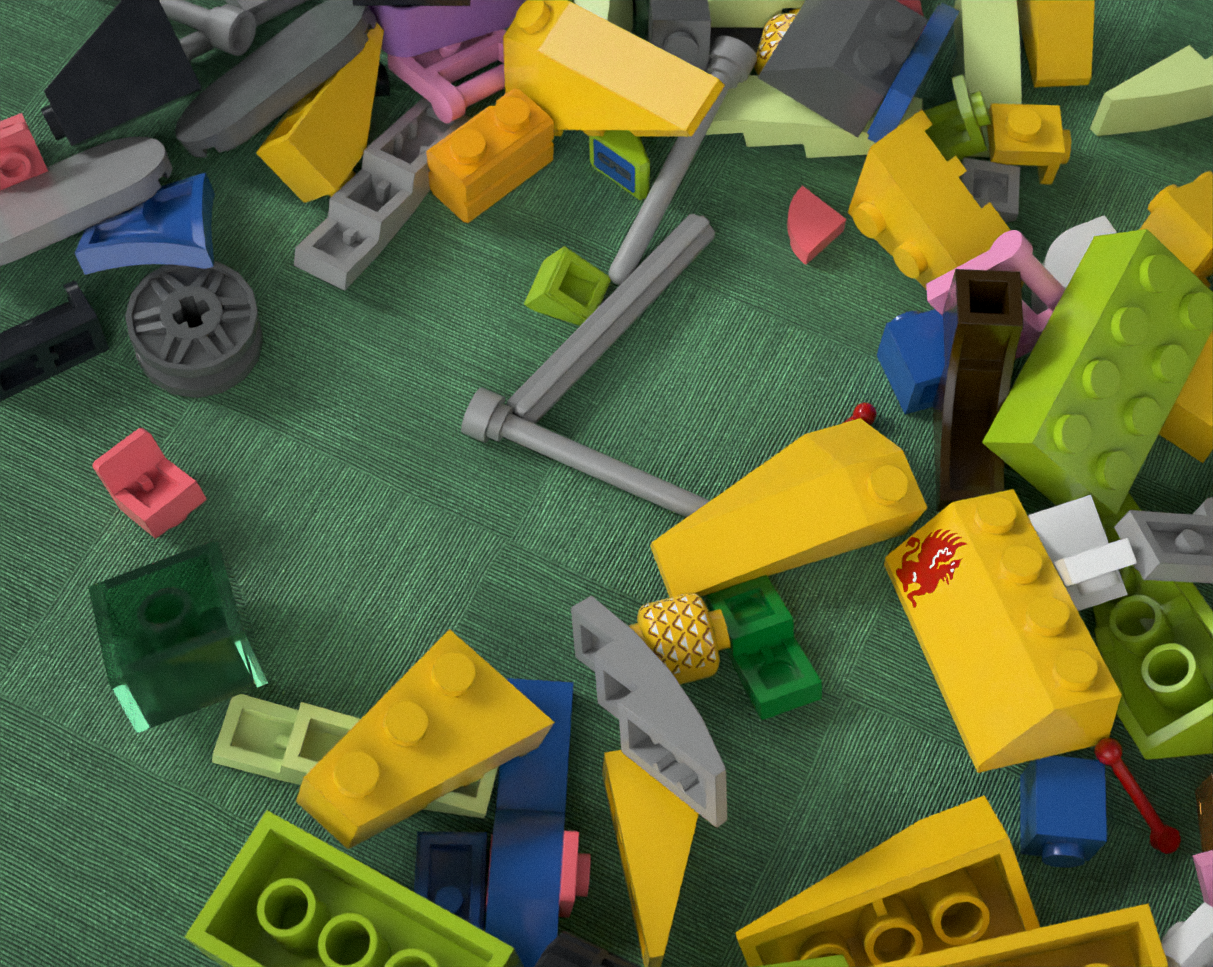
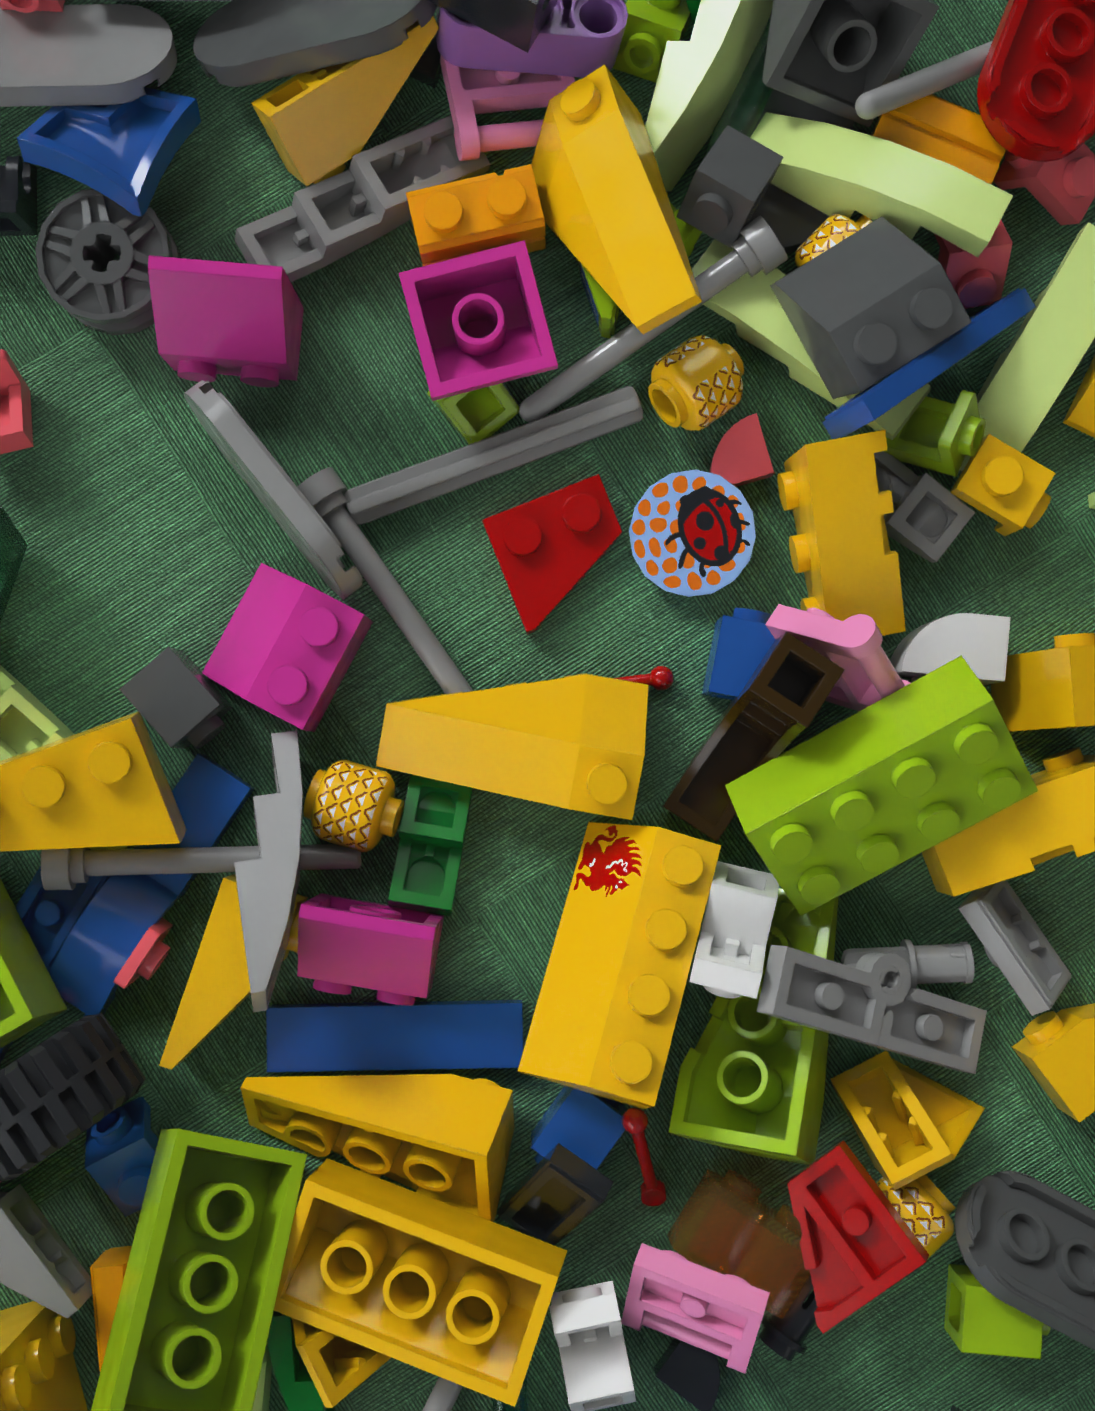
camera: 30 degrees right, 25 degrees up
none -> light grey piece [41,844,361,891]
none -> dark grey brick [119,646,233,749]
none -> dark pink slope [148,255,304,387]
none -> light grey tile [183,380,363,600]
none -> dark pink slope [202,563,373,732]
none -> blue tile [266,1000,523,1072]
none -> dark pink slope [297,893,444,1006]
none -> dark pink slope [399,240,558,401]
none -> red wing [482,474,622,634]
none -> black tile [496,1143,613,1245]
none -> tile [629,469,756,597]
none -> yellow head [648,335,744,431]

